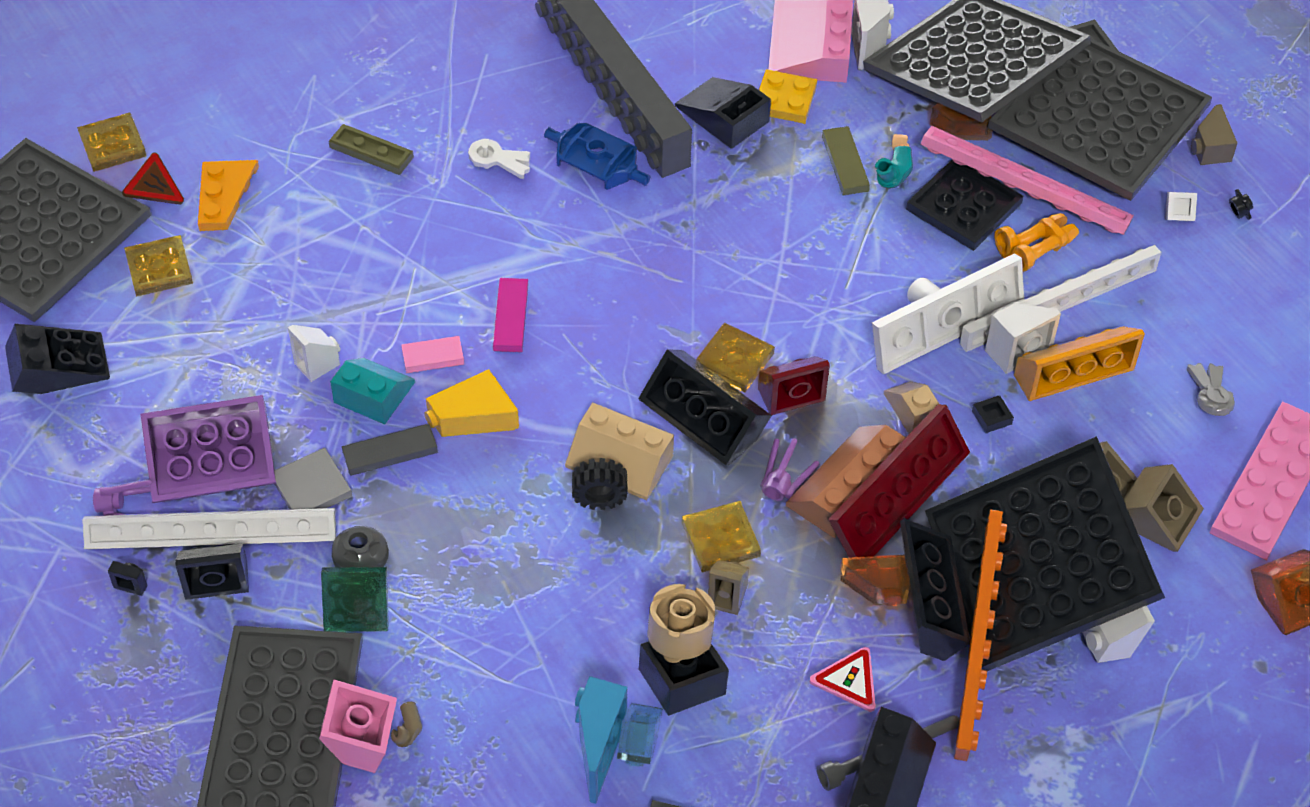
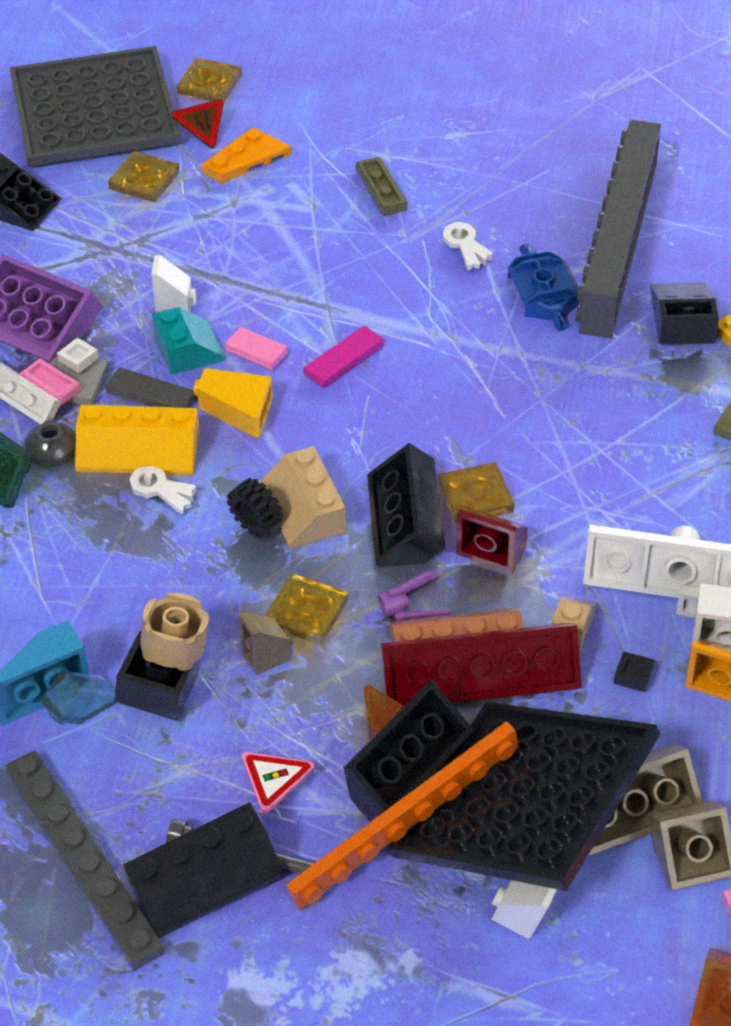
camera: 45 degrees right, 5 degrees down
none -> bright pink tile [19,358,81,406]
none -> white plate [57,338,99,373]
none -> yellow slope [75,405,200,475]
none -> white piece [129,466,196,514]

